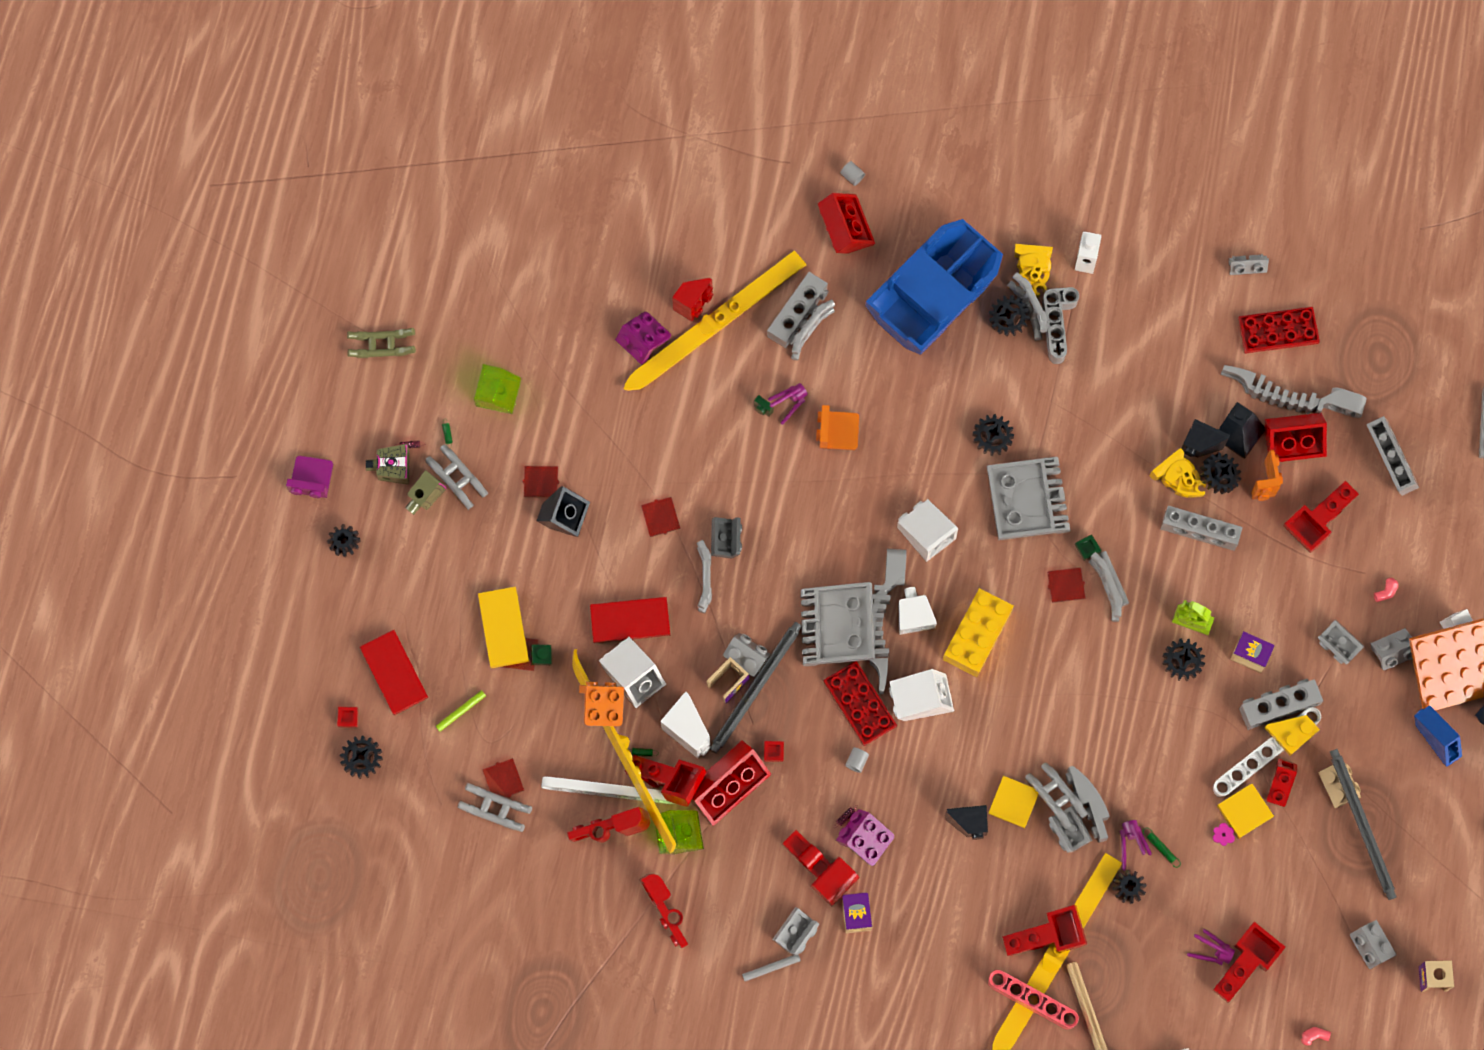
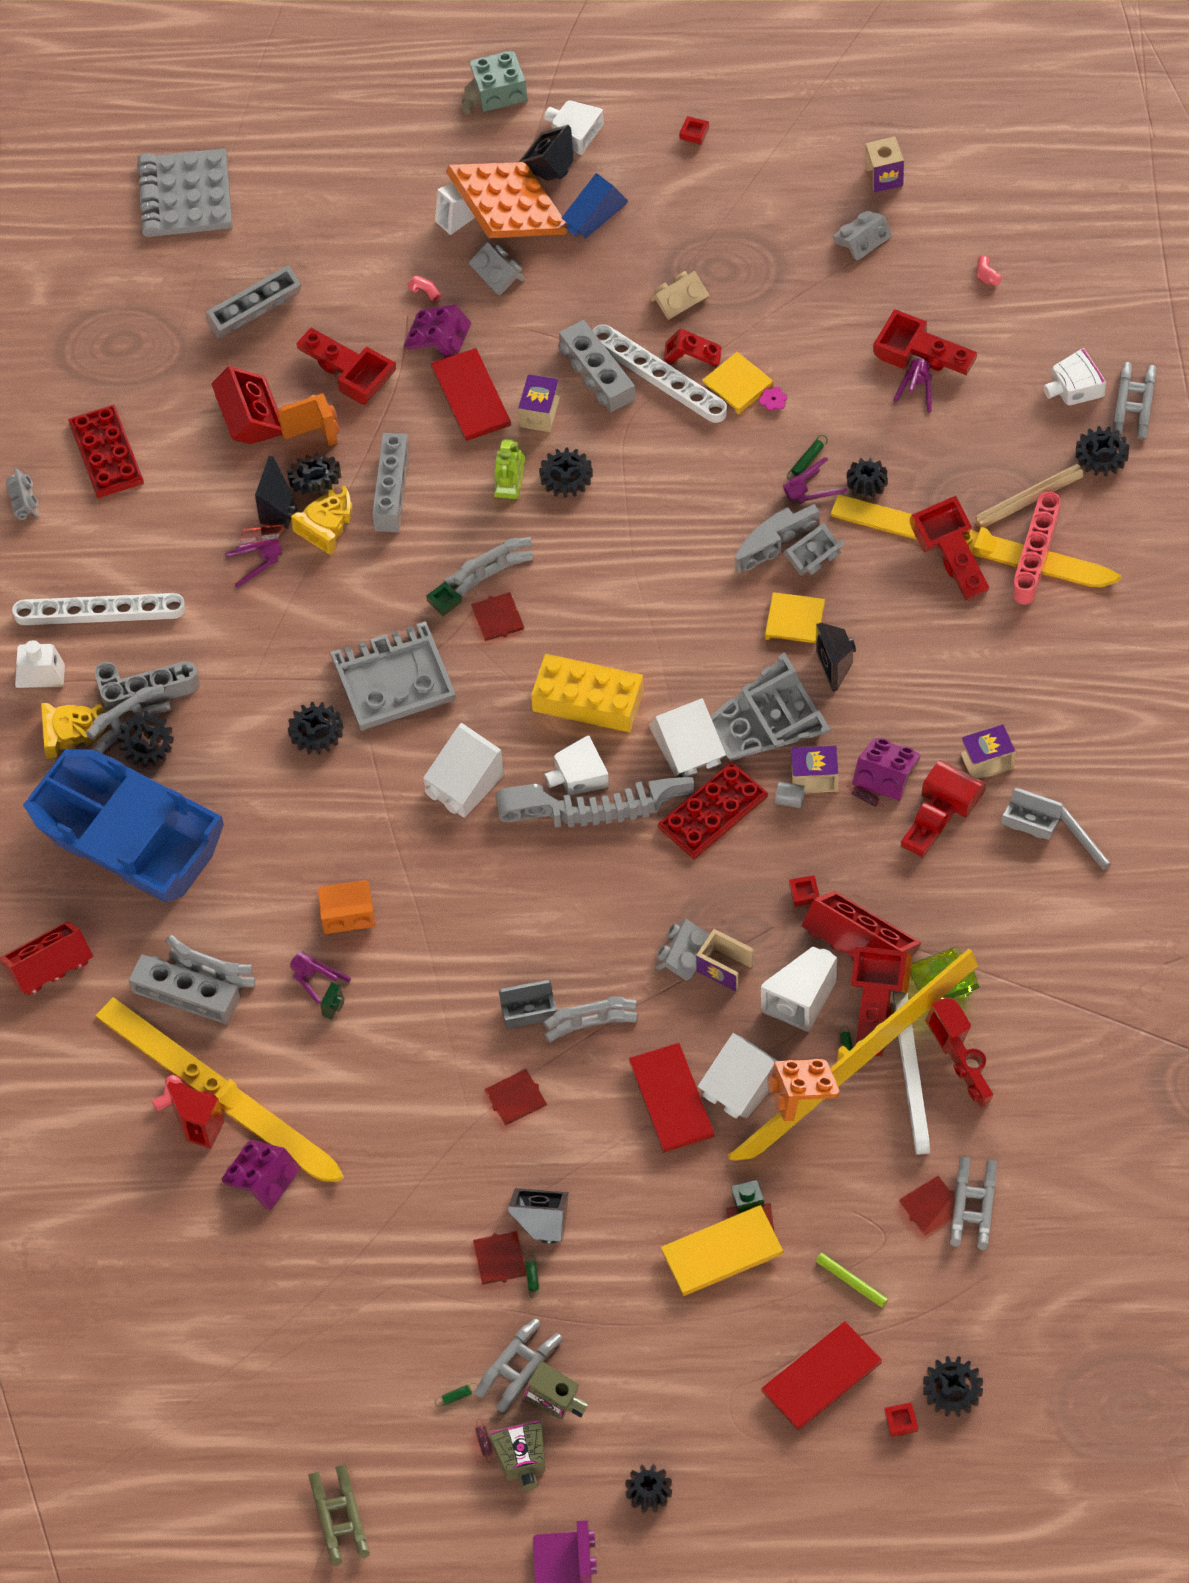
camera: 100 degrees left, 15 degrees down
clear neon green slope [474,364,521,414] -> none
red plate [639,874,688,948] -> none
dark grey piece [710,622,802,754] -> none
light grey hinge [801,582,875,666] -> none
light grey piece [1025,763,1088,829] -> none
black slope [1218,402,1265,459] -> none
light grey piece [1220,365,1367,418] -> none
yellow wing [1265,715,1320,756] -> none
light grey bracket [1318,620,1365,665] -> none
dark grey piece [1329,748,1397,900] -> none
none -> white beam [12,593,186,625]
none -> coral arm [152,1075,182,1112]
none -> magenta plant [225,536,282,588]
none -> clear red piece [238,525,284,544]
none -> magenta bracket [404,304,471,358]
none -> red tile [431,348,511,441]
none -> green piece [525,1255,539,1298]
none -> light grey wedge [710,652,831,761]
none -> piece [791,746,839,793]

